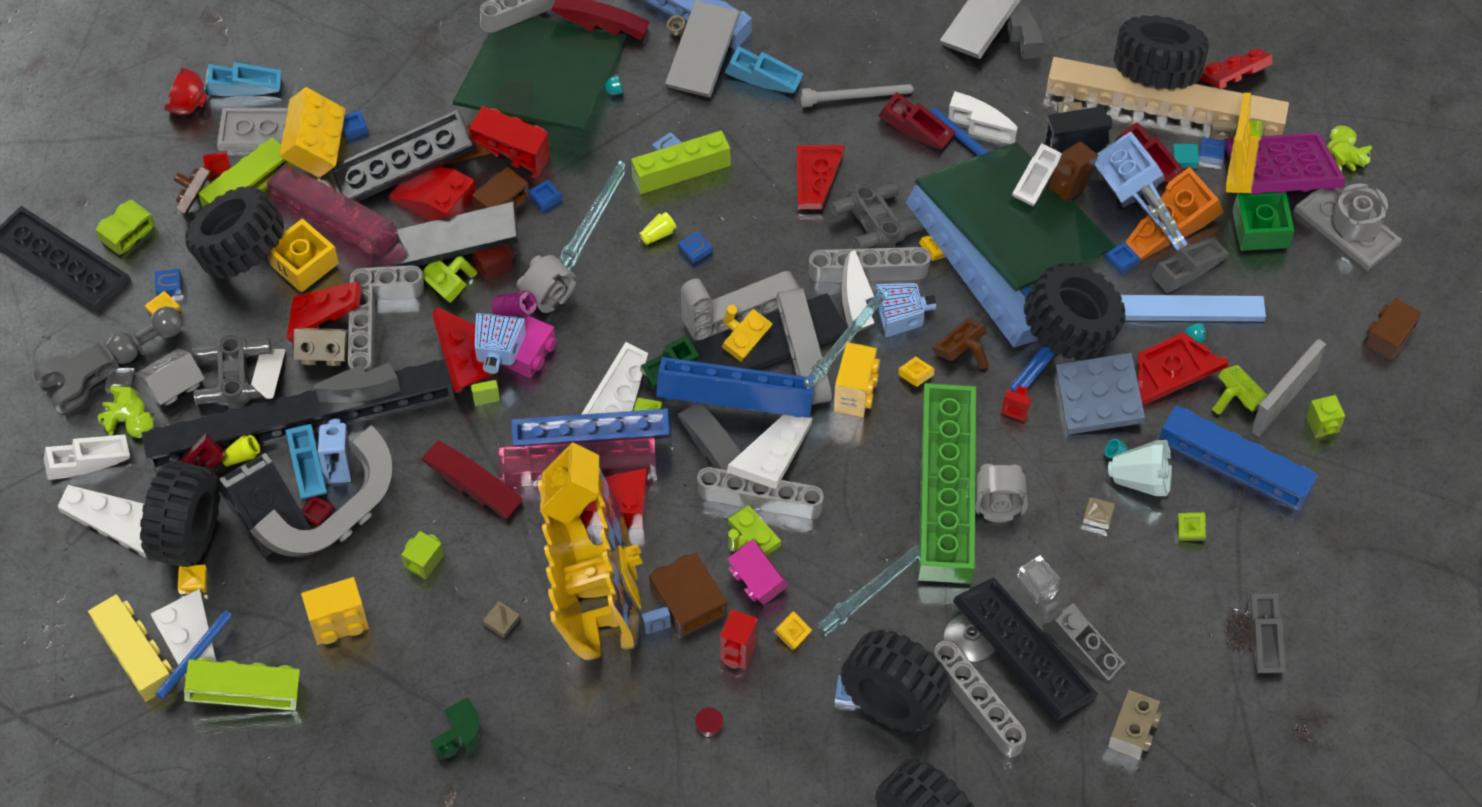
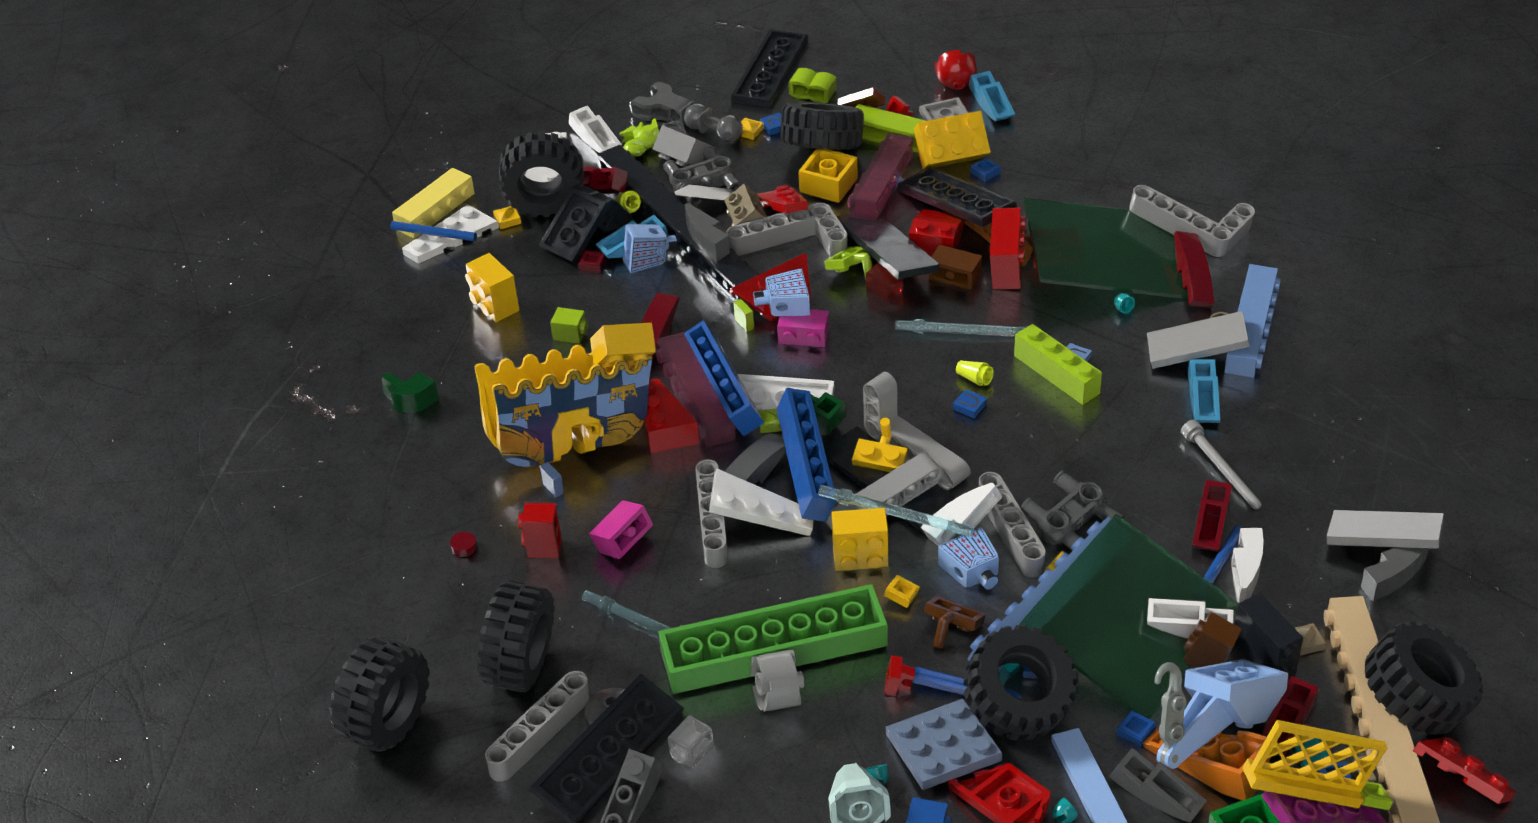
camera: 75 degrees right, 15 degrees down
lime brick [184,658,300,711] -> none
light grey arch [250,425,392,557] -> none
magenta piece [491,291,537,317] -> none
light grey brick [516,255,576,313] -> none
blue tile [529,179,562,211] -> none
reddish brown brick [649,552,727,637] -> none
lime plate [728,505,781,555] -> none
yellow tile [774,611,812,650] -> none
red wing [796,145,845,210] -> none
dark tan tile [1083,497,1115,530] -> none

